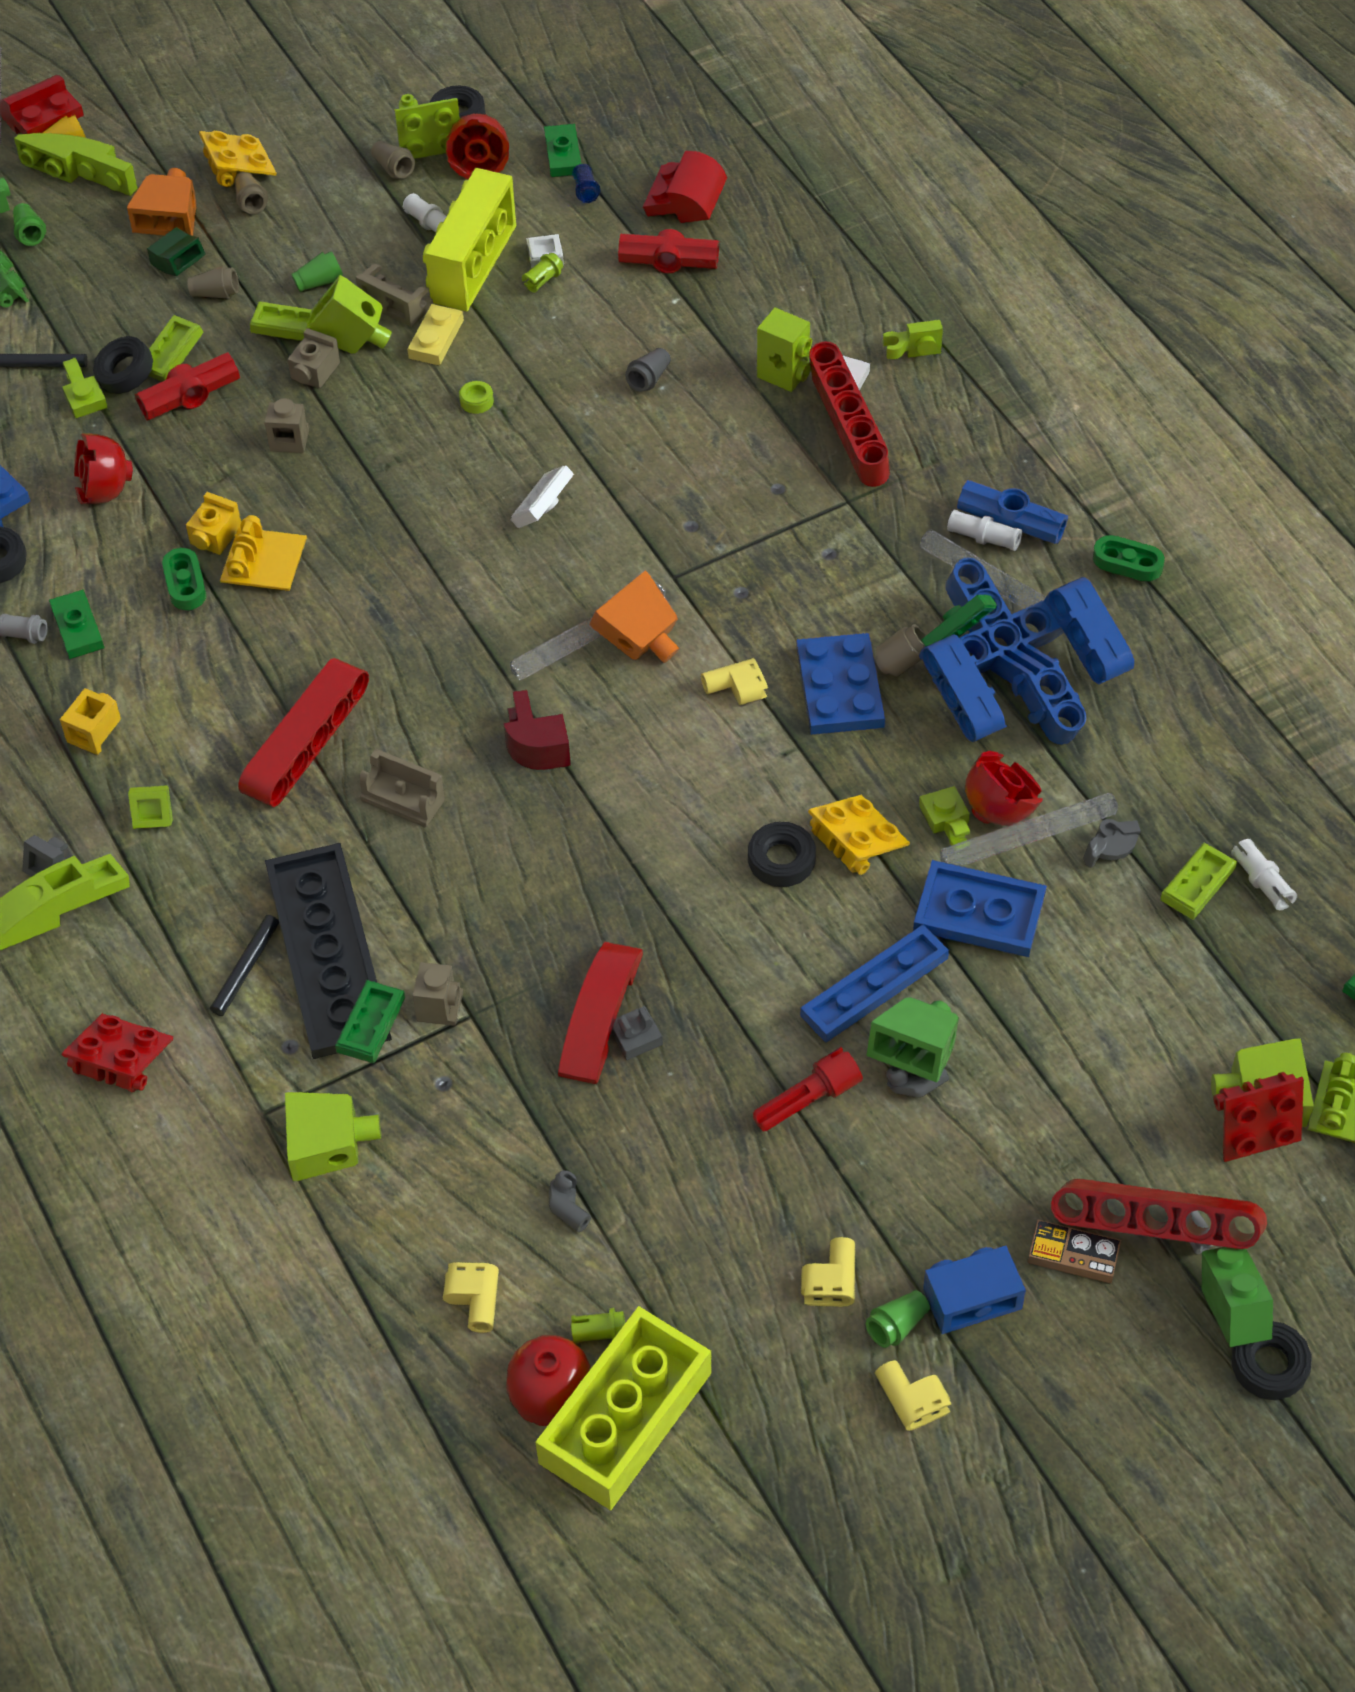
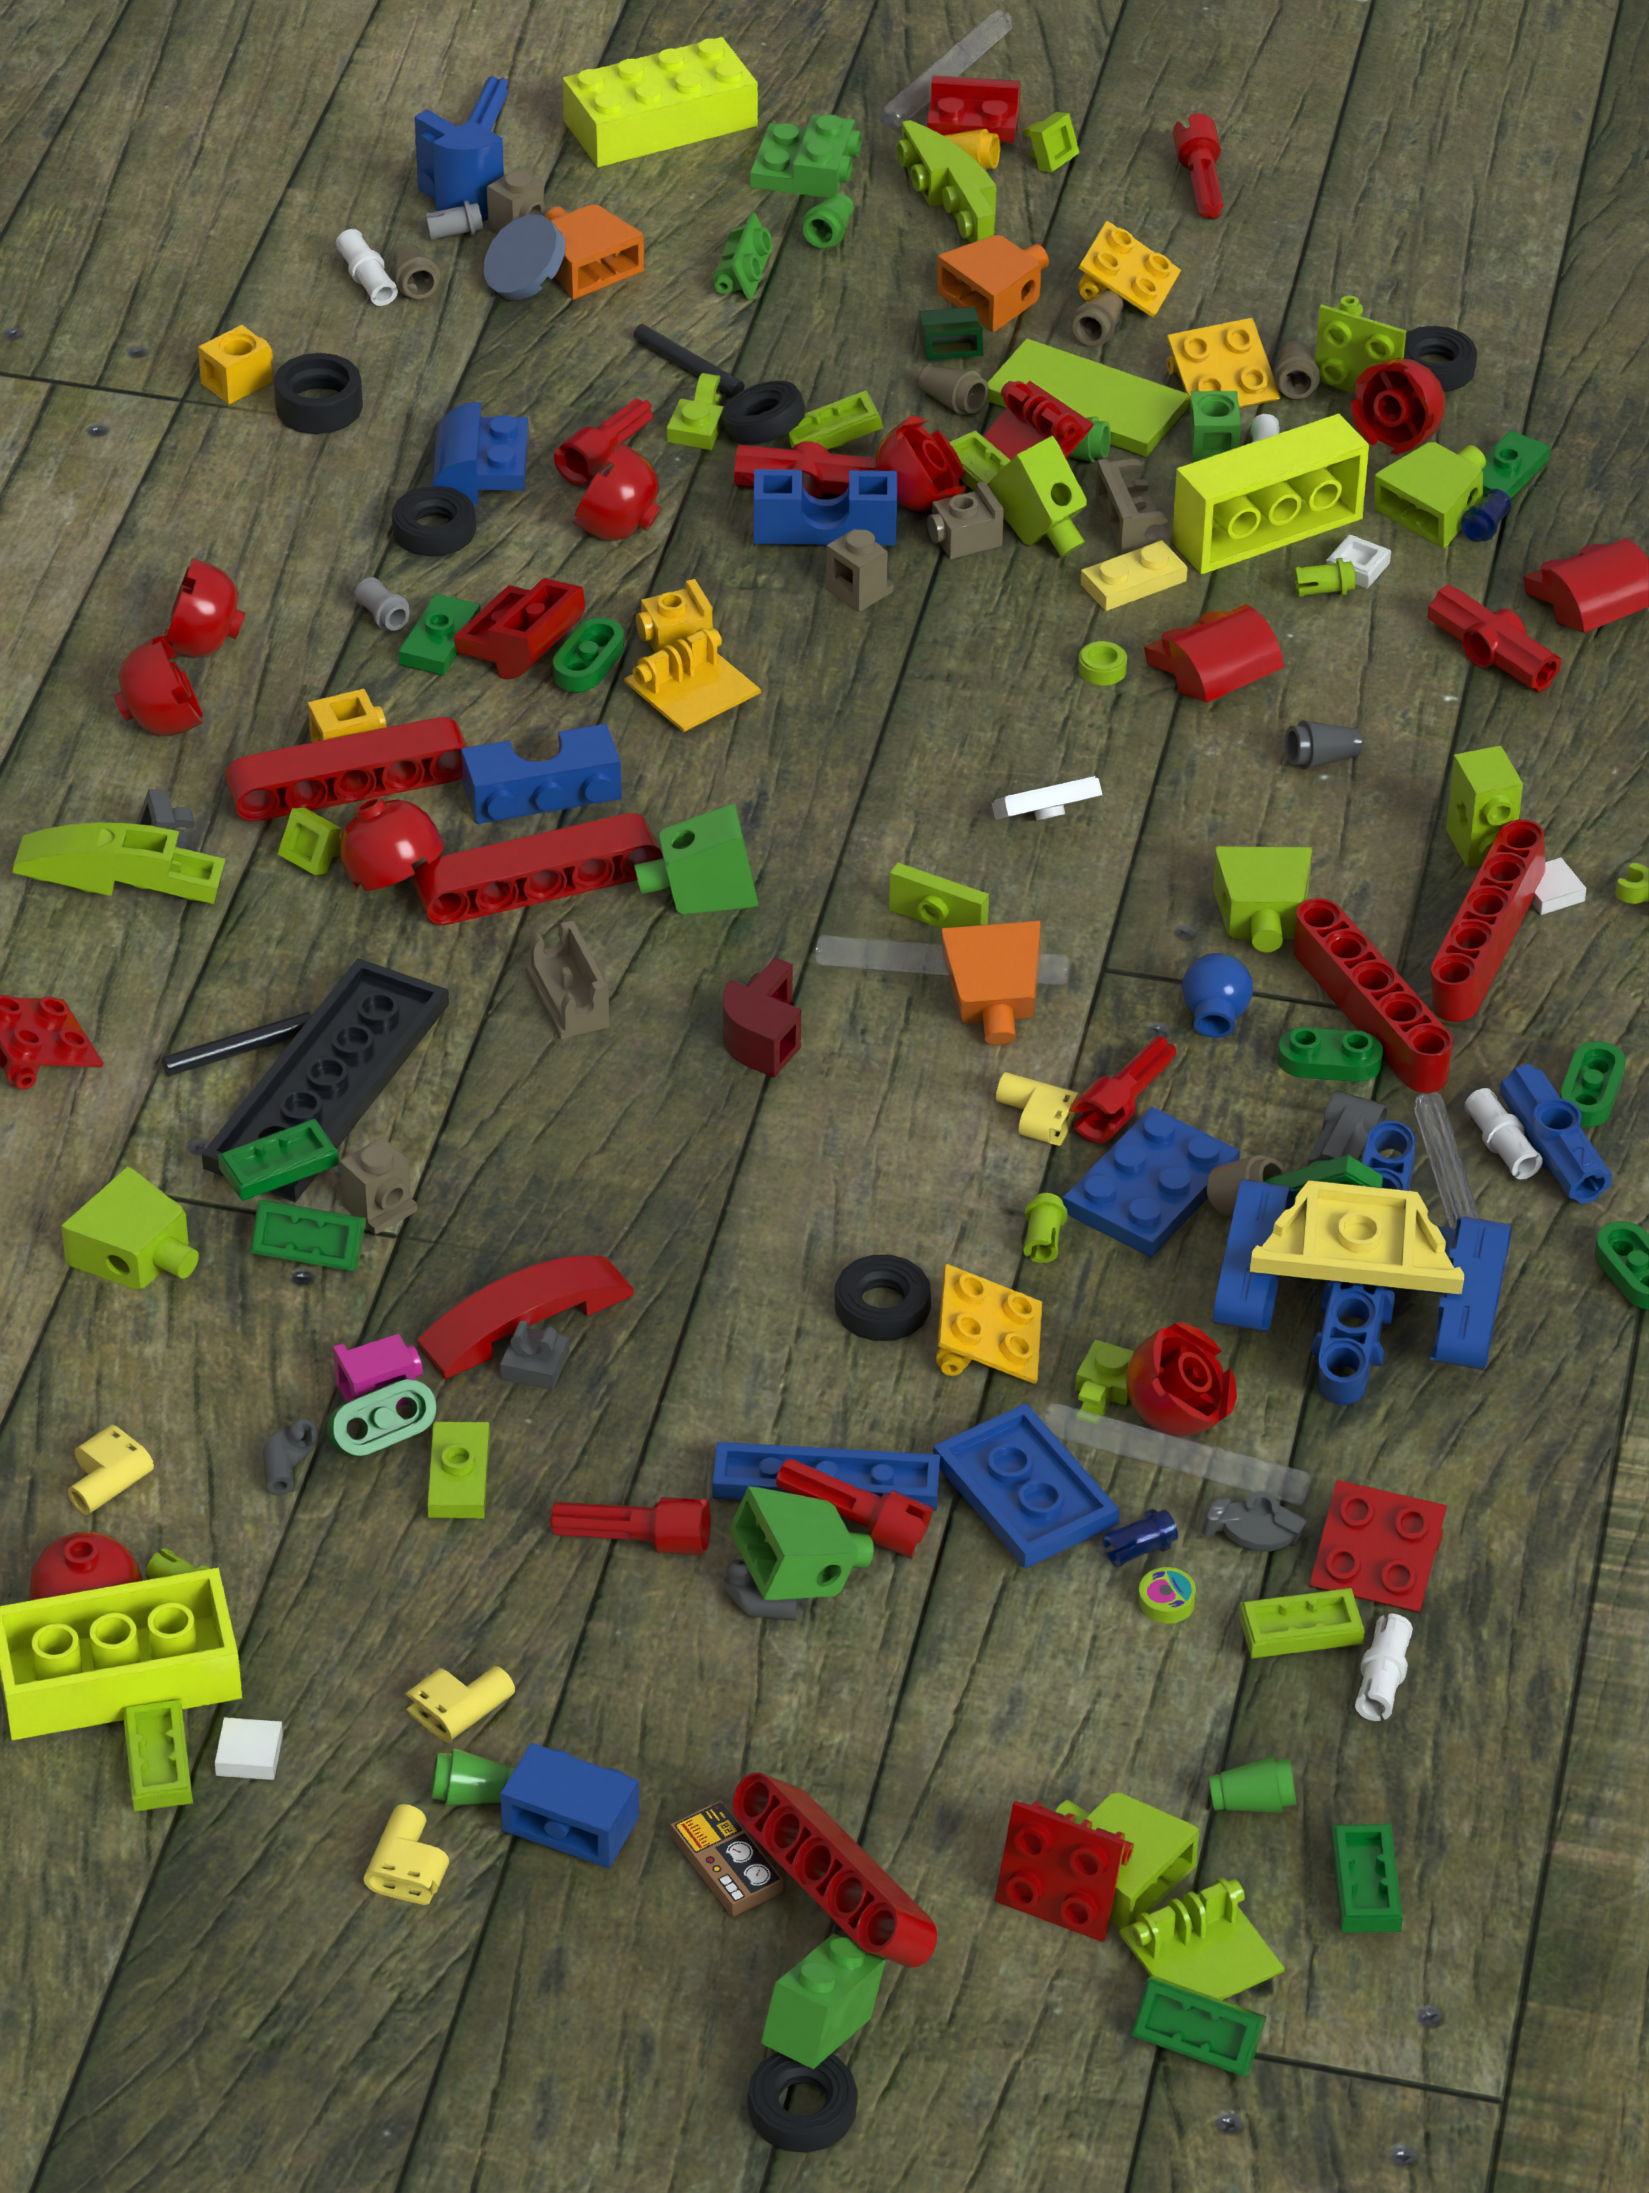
camera: 40 degrees right, 10 degrees down
none -> lime plate [123,1699,193,1812]
none -> white tile [215,1717,283,1780]
none -> red beam [224,717,468,822]
none -> green plate [249,1200,366,1271]
none -> plate [327,1379,436,1457]
none -> dark pink brick [333,1334,423,1408]
none -> red cylinder [340,797,444,891]
none -> lime plate [428,1422,490,1519]
none -> red brick [453,578,585,679]
none -> blue arch [461,724,622,824]
none -> red piece [554,398,654,485]
none -> bright green torso [635,803,759,914]
none -> blue arch [754,469,897,546]
none -> red piece [775,1459,934,1560]
none -> red cylinder [875,416,966,513]
none -> lime plate [889,862,989,929]
none -> red hinge [983,380,1094,460]
none -> lime tile [986,338,1190,457]
none -> lime tile [1023,112,1080,172]
none -> lime pin [1023,1193,1068,1263]
none -> red piece [1069,1036,1176,1143]
none -> clear blue pin [1102,1508,1178,1568]
none -> lime tile [1139,1567,1196,1623]
none -> red brick [1144,604,1284,703]
none -> yellow hinge [1166,317,1281,408]
none -> red piece [1173,113,1224,219]
none -> blue piece [1182,953,1253,1038]
none -> bright green brick [1188,391,1241,463]
none -> bright green cone [1209,1755,1297,1813]
none -> lime torso [1213,846,1312,952]
none -> light yellow wing [1250,1180,1464,1294]
none -> green plate [1277,1027,1383,1082]
none -> red beam [1293,898,1453,1093]
none -> dark grey piece [1307,1090,1388,1167]
none -> red hinge [1309,1480,1447,1613]
none -> lime torso [1374,442,1486,549]
none -> green plate [1560,1041,1626,1127]

